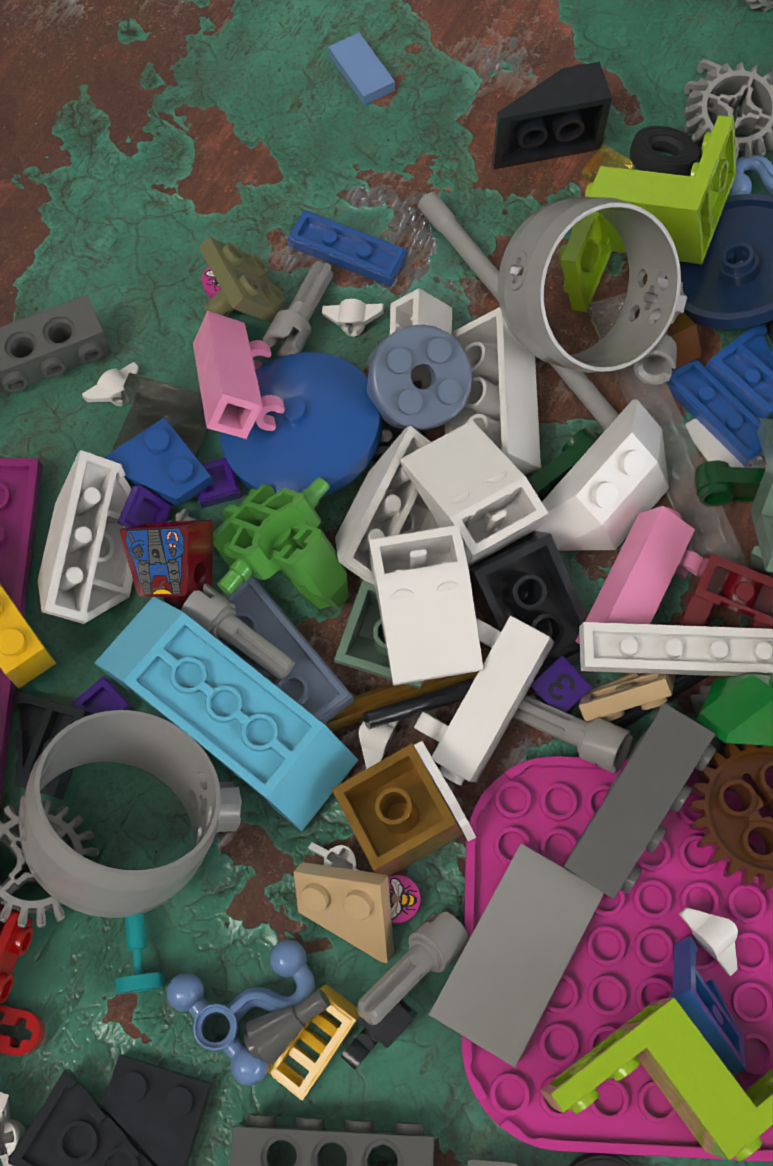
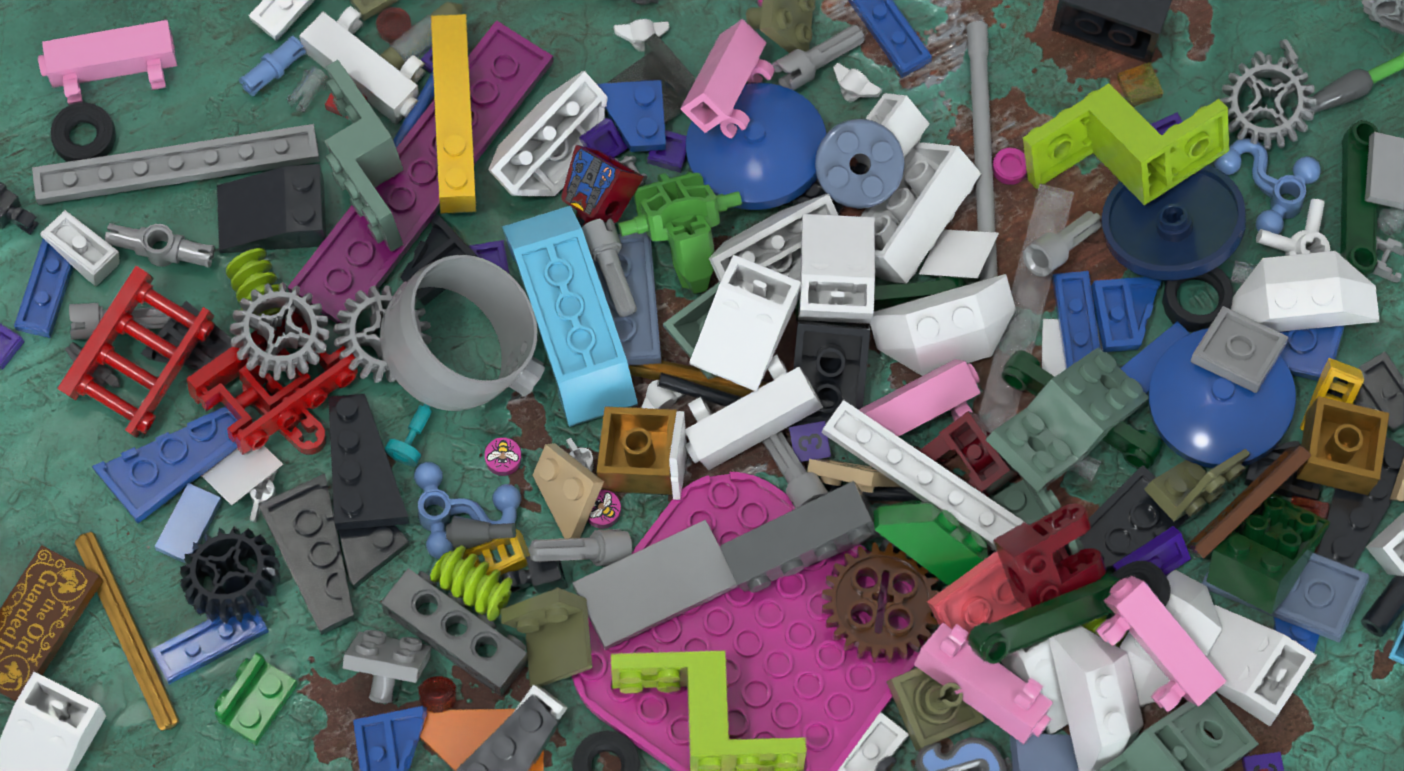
camera: 30 degrees right, 0 degrees up
light grey cylinder [498,197,687,373] -> none
black tyre [630,126,699,176] -> none
reddish brown slope [668,313,702,368] -> none
blue wing [670,936,746,1075] -> none
white piece [679,907,738,976] -> none
none -> black wing [328,394,410,530]
none -> lime piece [430,545,513,621]
none -> tile [485,437,522,476]
none -> olive bracket [500,588,592,687]
none -> white sticker [919,230,999,278]
none -> dark pink tile [992,148,1027,185]

